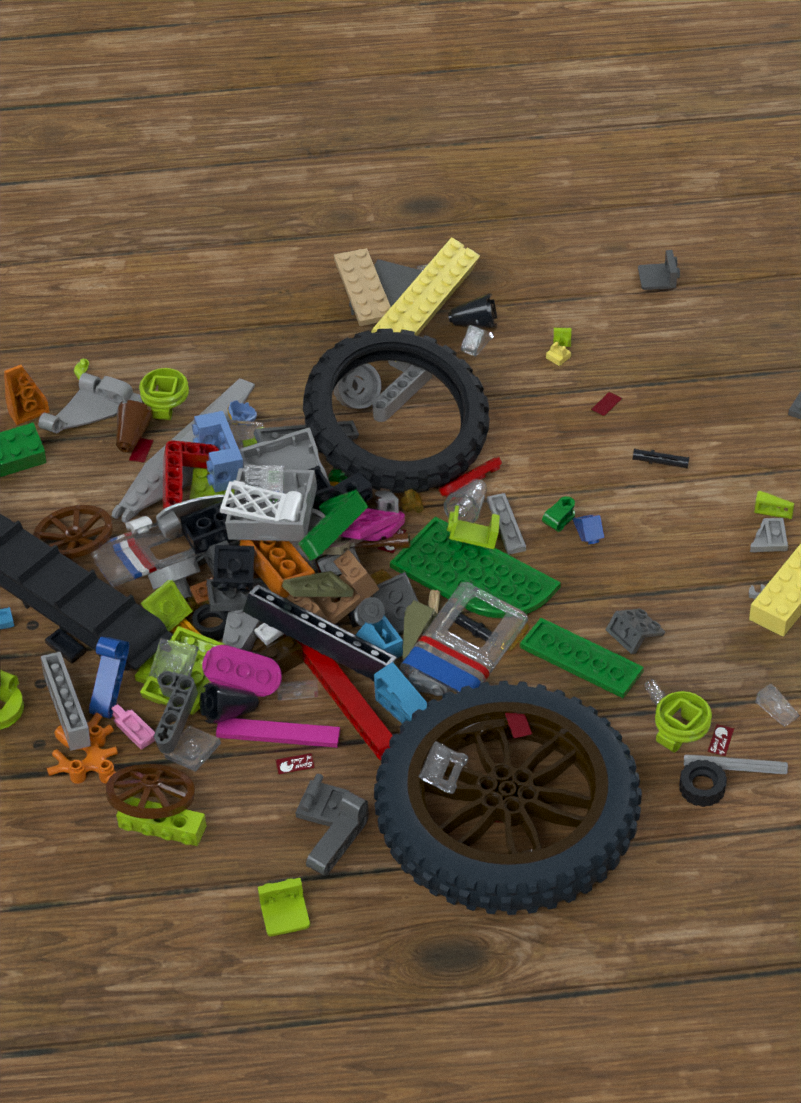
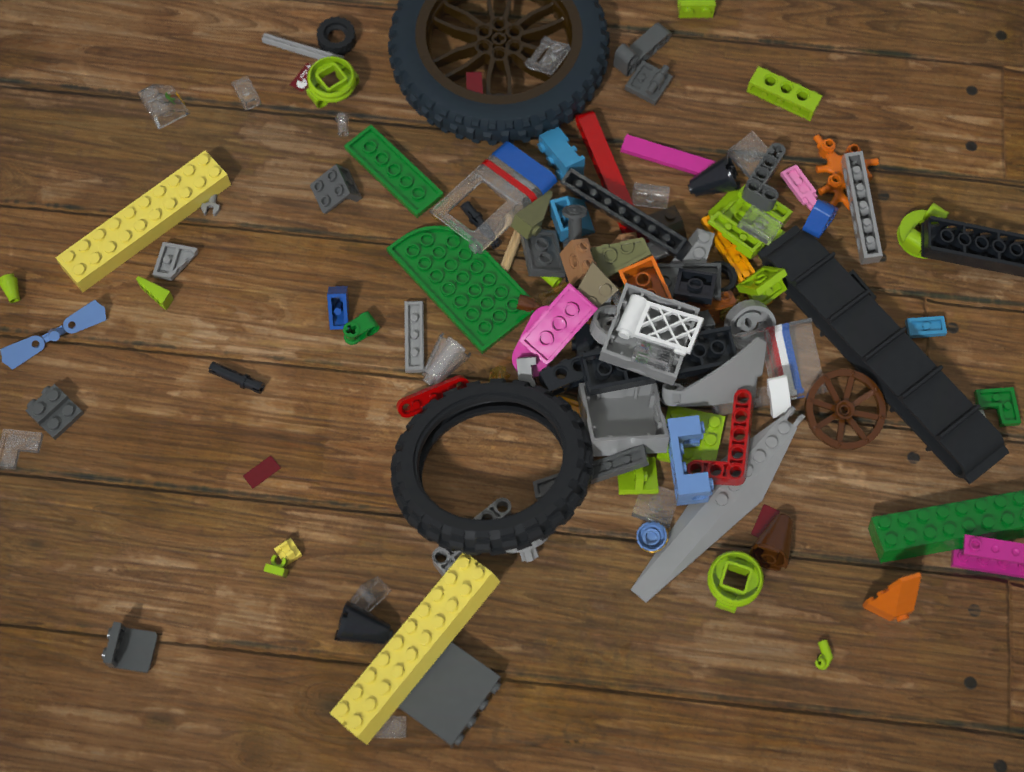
camera: 170 degrees left, 20 degrees up
light grey panel [38,373,142,433] -> none
reddish brown wheel [106,764,195,819] -> none
dark pink tile [202,645,282,697] -> none
dark red sticker [276,753,315,774] -> none
green beam [298,490,368,560] -> none
tan plate [334,248,391,326] -> none
lime panel [447,505,500,549] -> none

